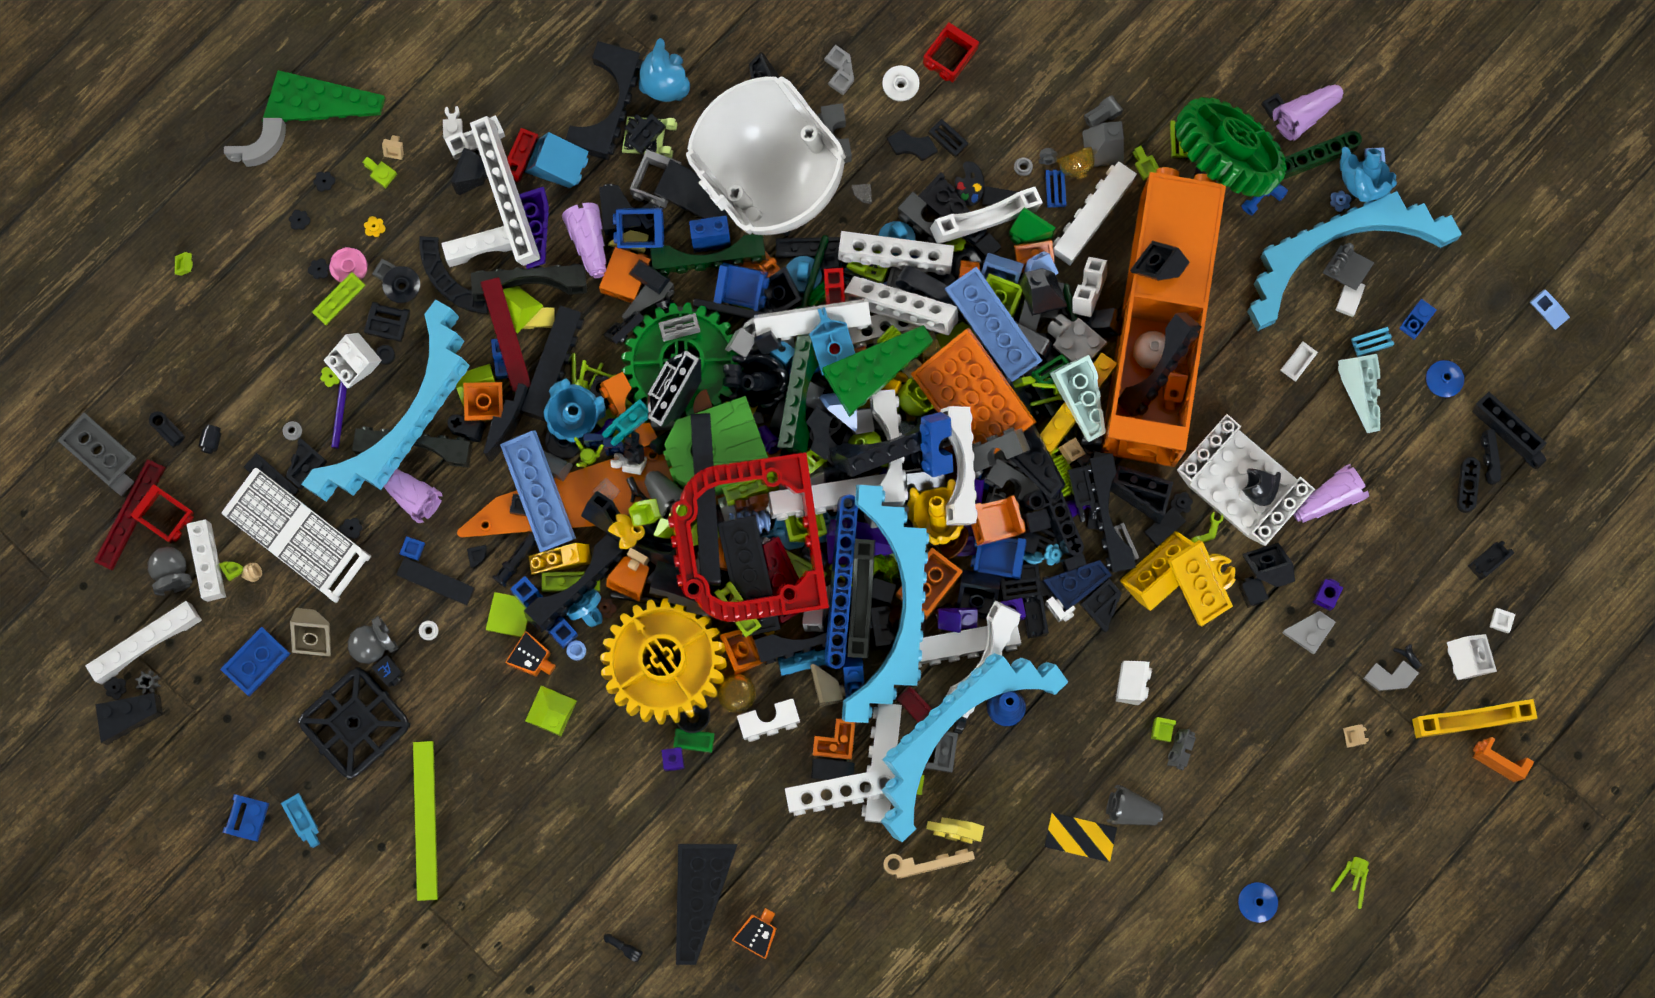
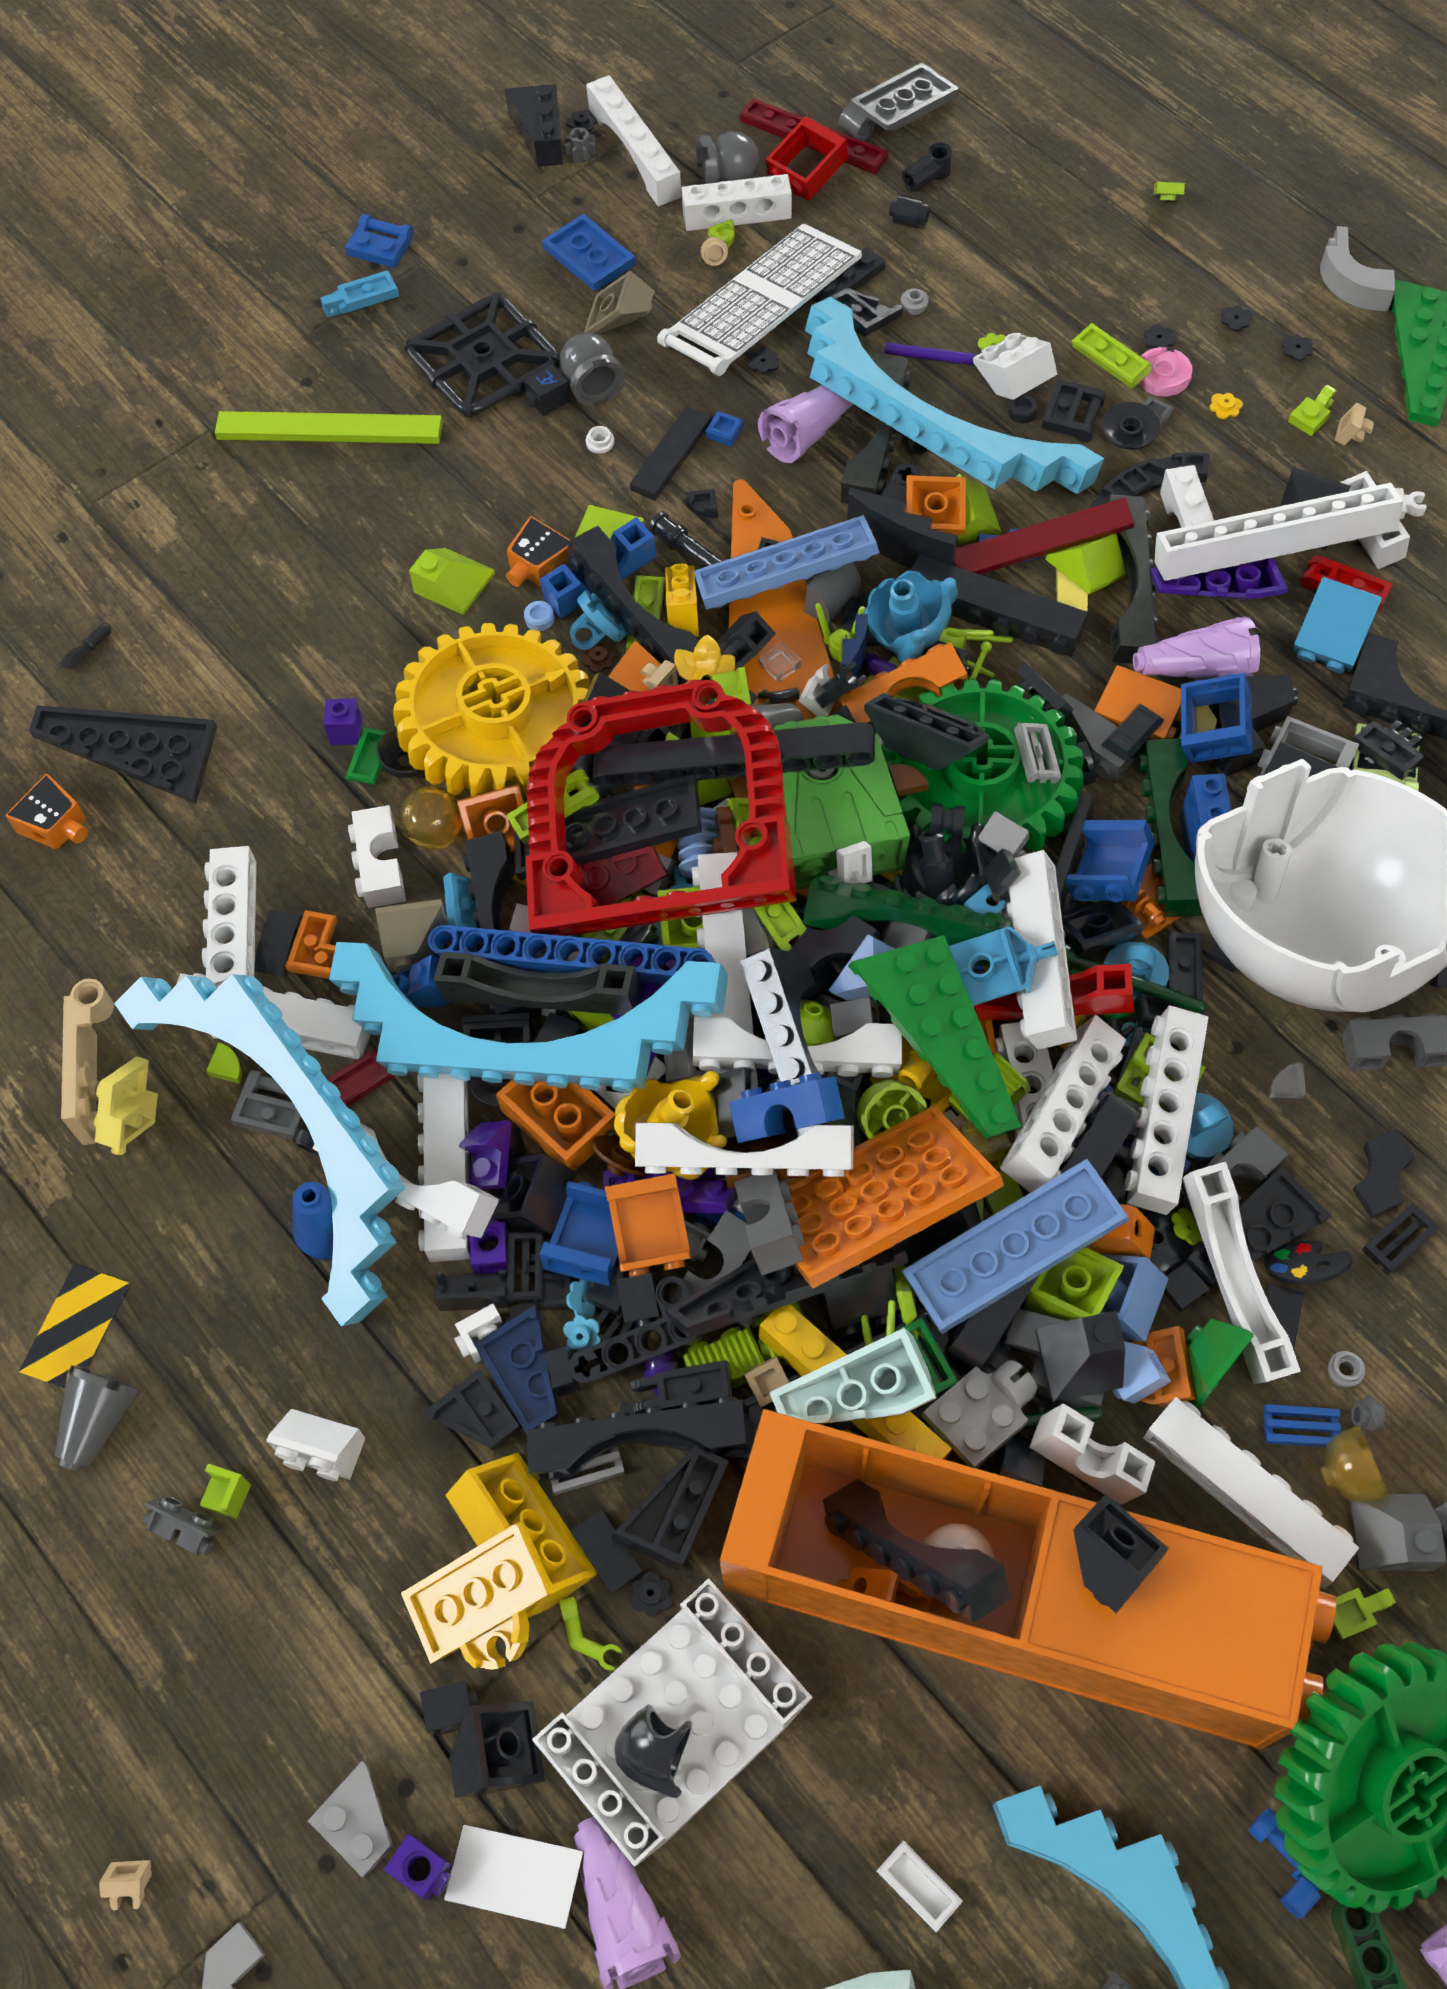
camera: 100 degrees right, 15 degrees down
teal hinge [602,399,649,446] -> none
none -> white sticker [444,1825,583,1929]
none -> white bracket [828,841,872,884]

